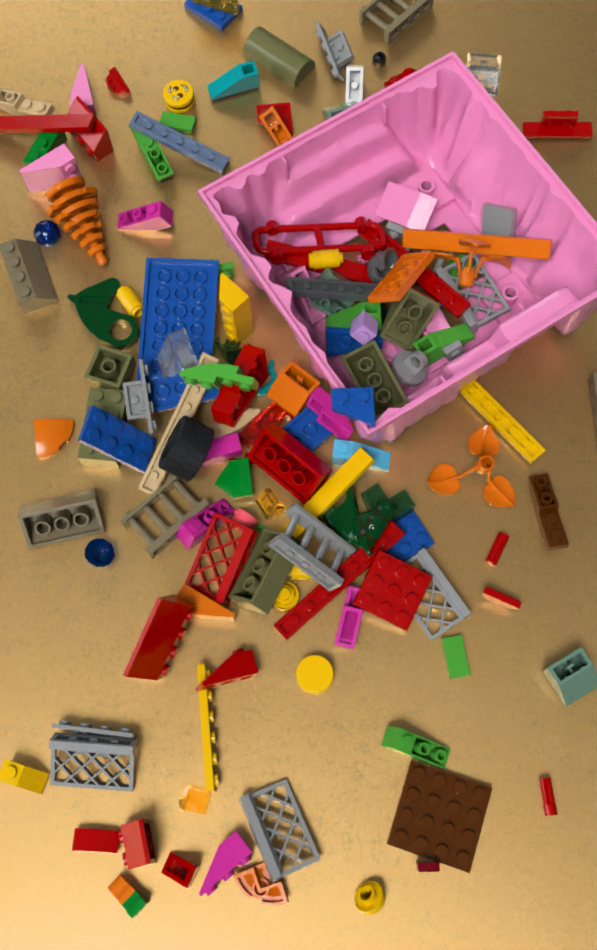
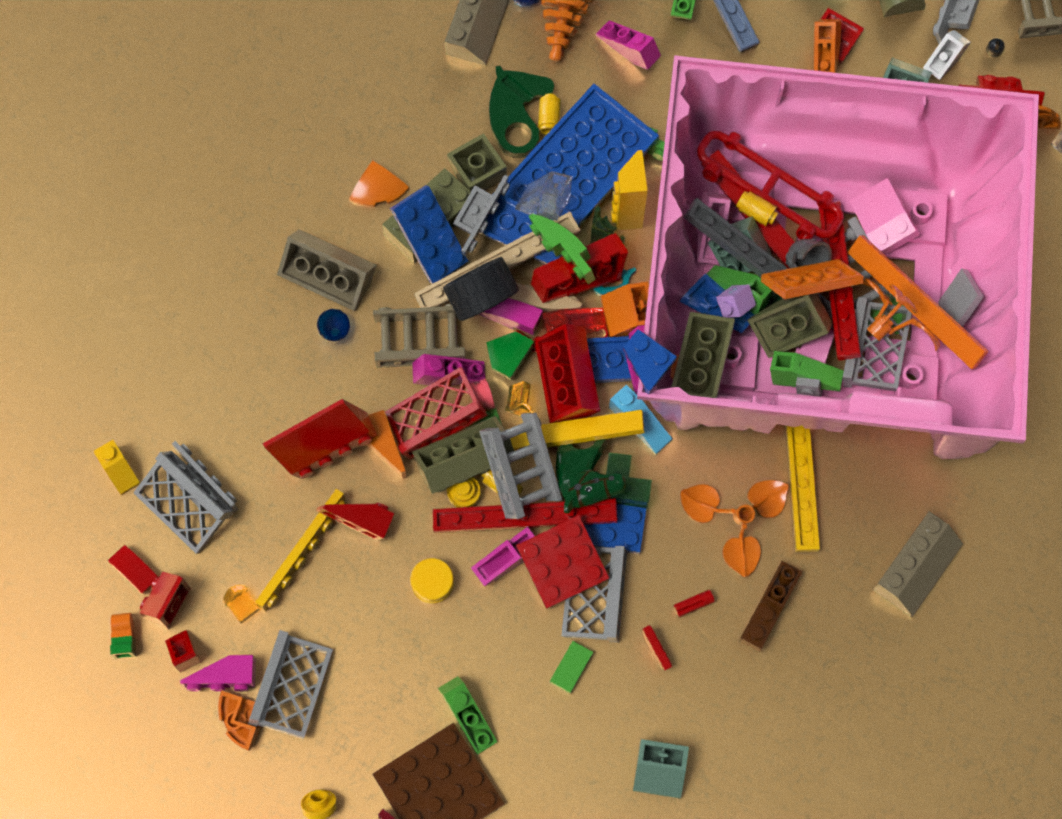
camera: 35 degrees right, 0 degrees up
light grey tile [391,350,428,387] -> none

